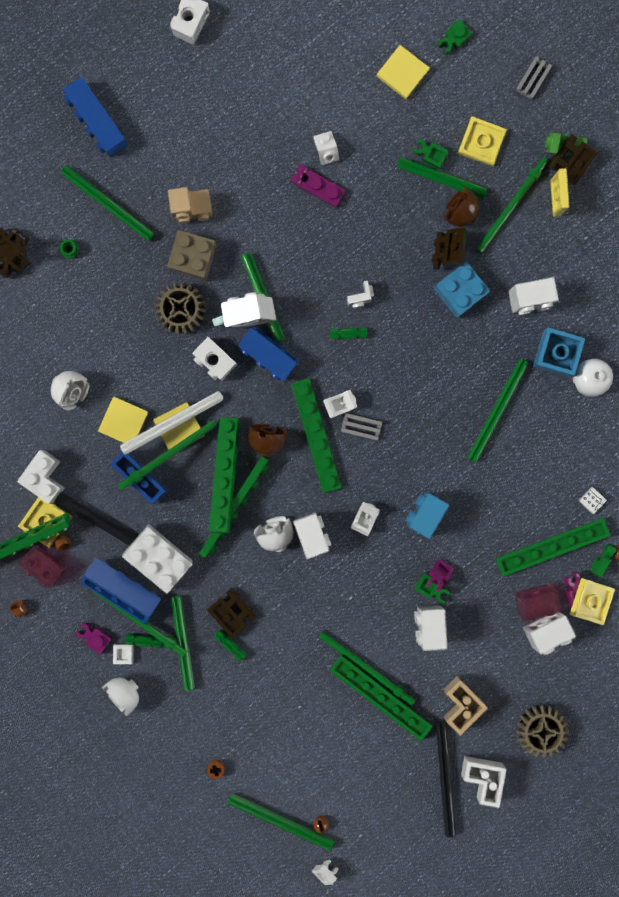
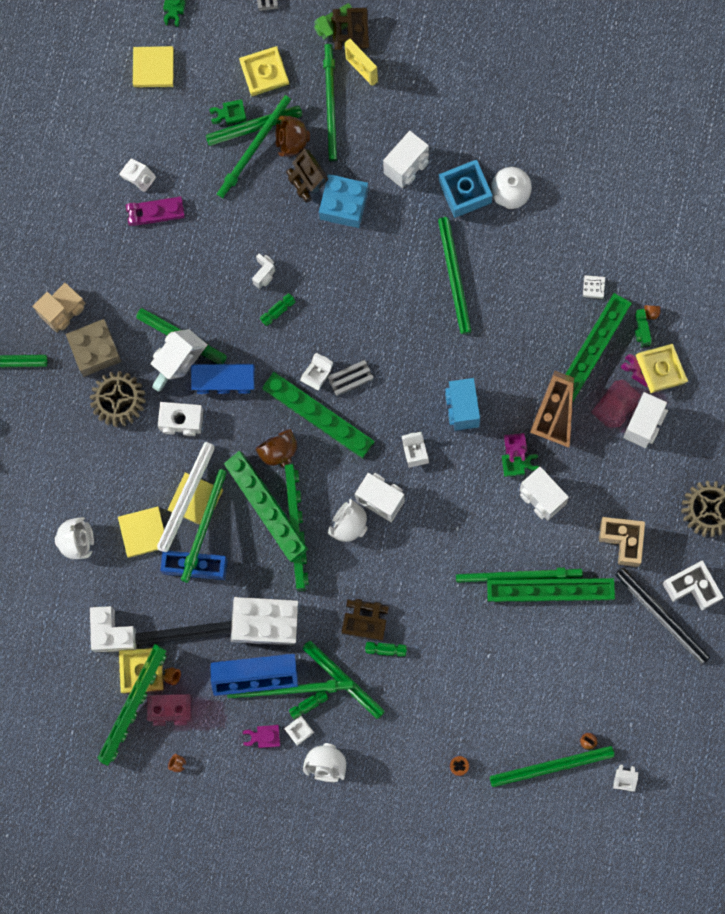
camera: 30 degrees left, 10 degrees down
none -> green bar [216,95,291,199]
none -> medium nougat wedge [530,370,574,448]

